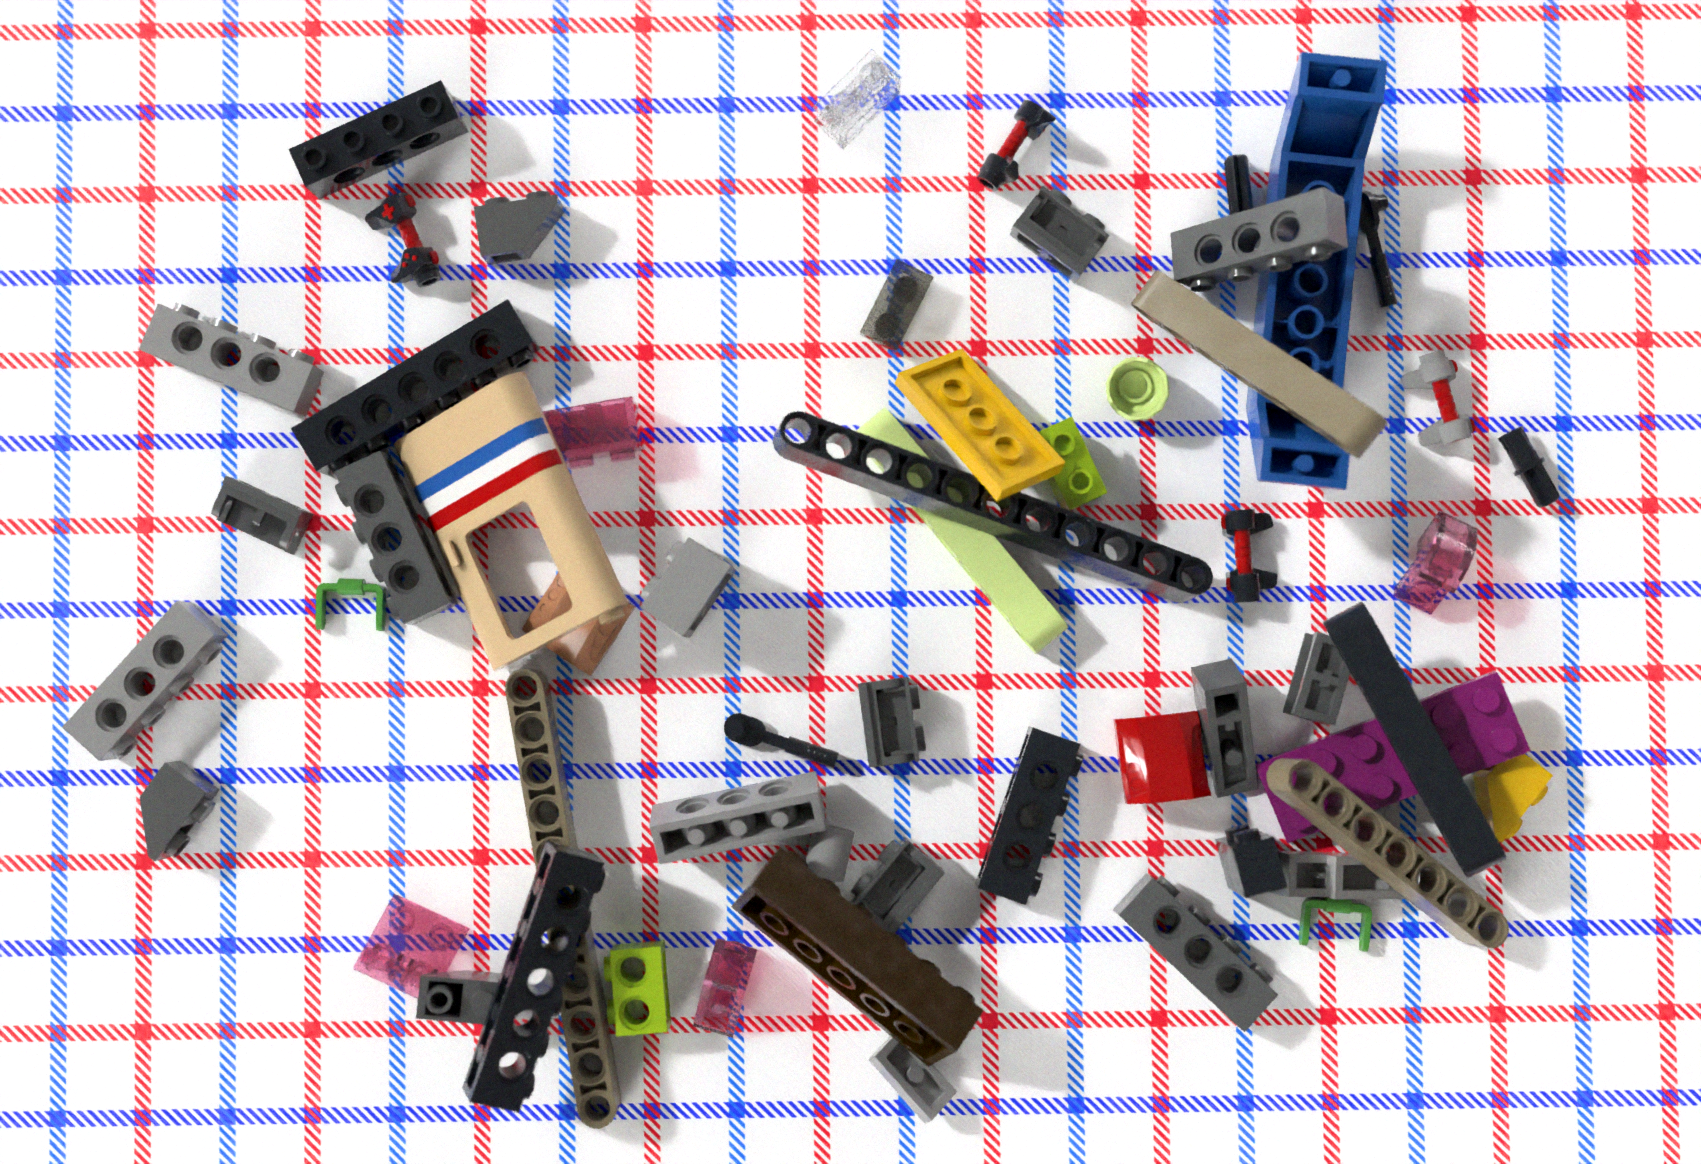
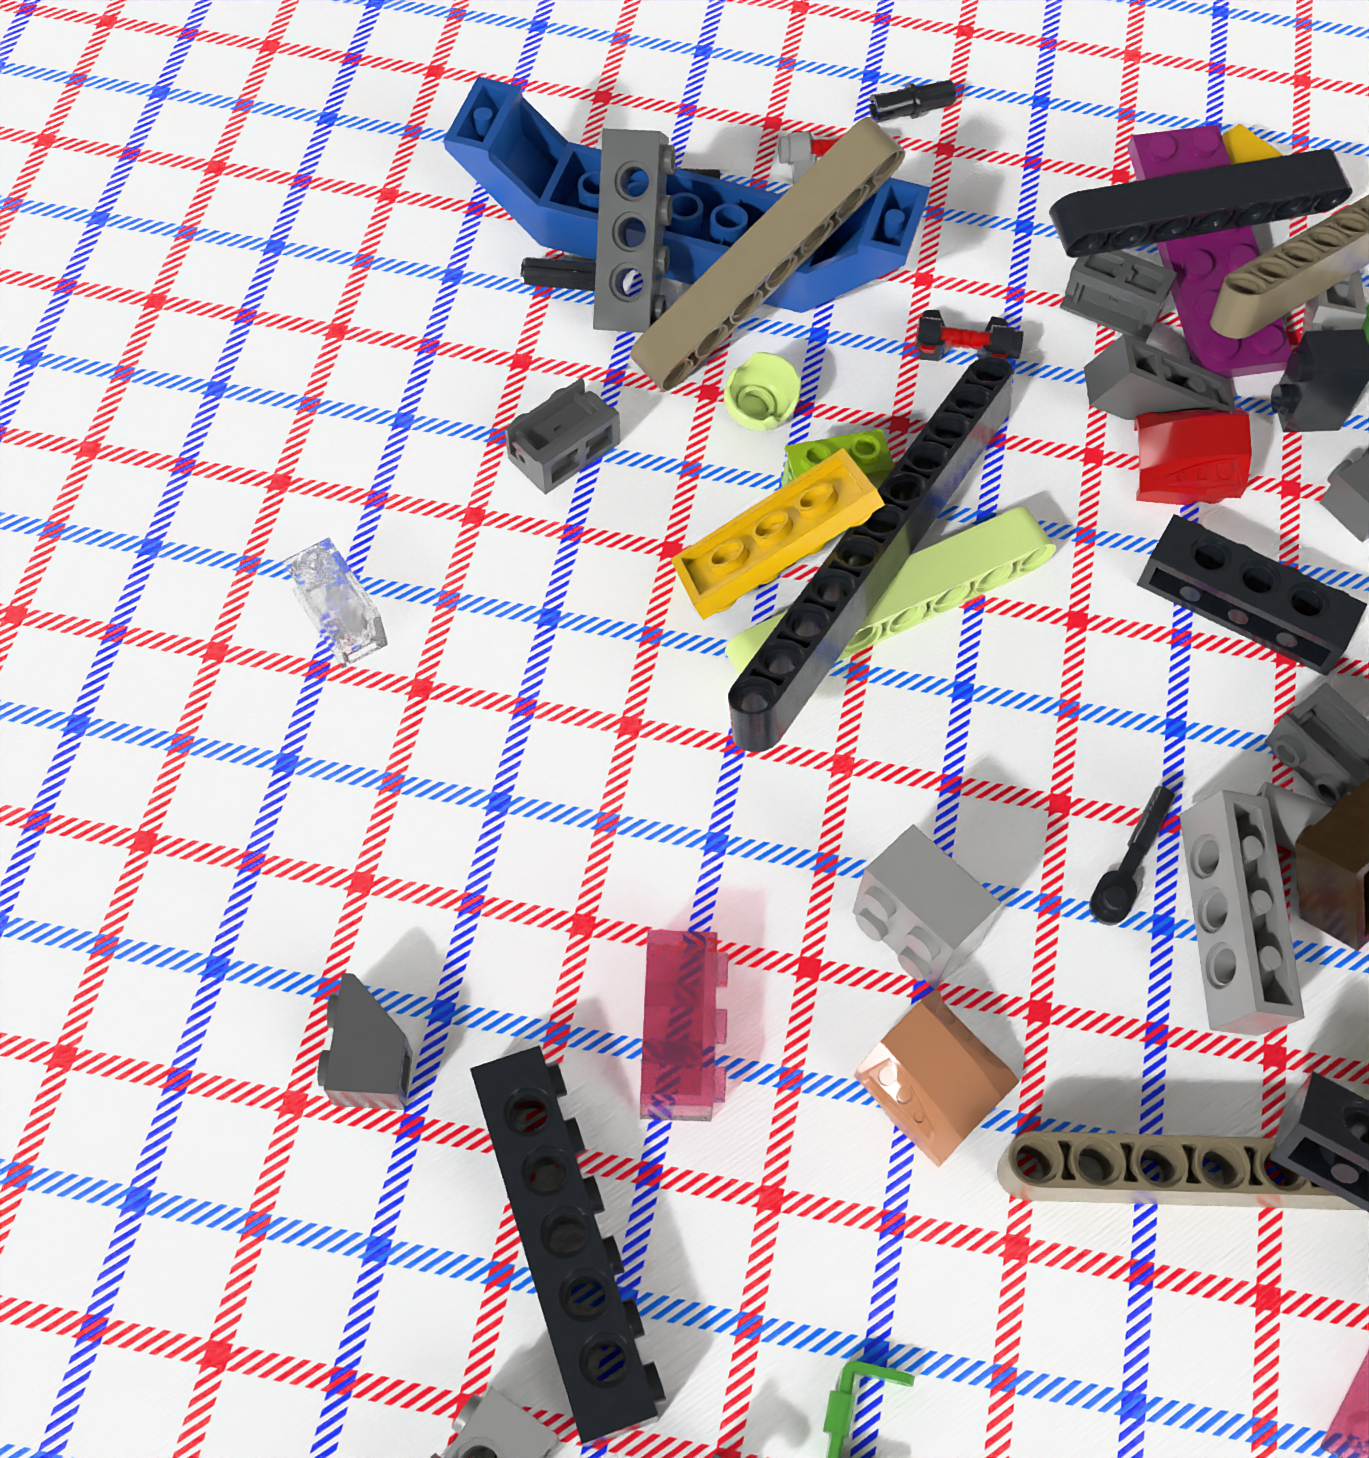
camera: 80 degrees left, 25 degrees down
black brick [288,80,469,200] -> none
dark grey brick [334,450,458,625] -> none
black piece [365,193,441,287] -> none
tan piece [393,372,629,672] -> none
dark grey hinge [858,677,926,768] -> none
clear smoke plate [860,259,934,353] -> none
black piece [976,100,1056,191] -> none
clear pink brick [1394,510,1477,615] -> none

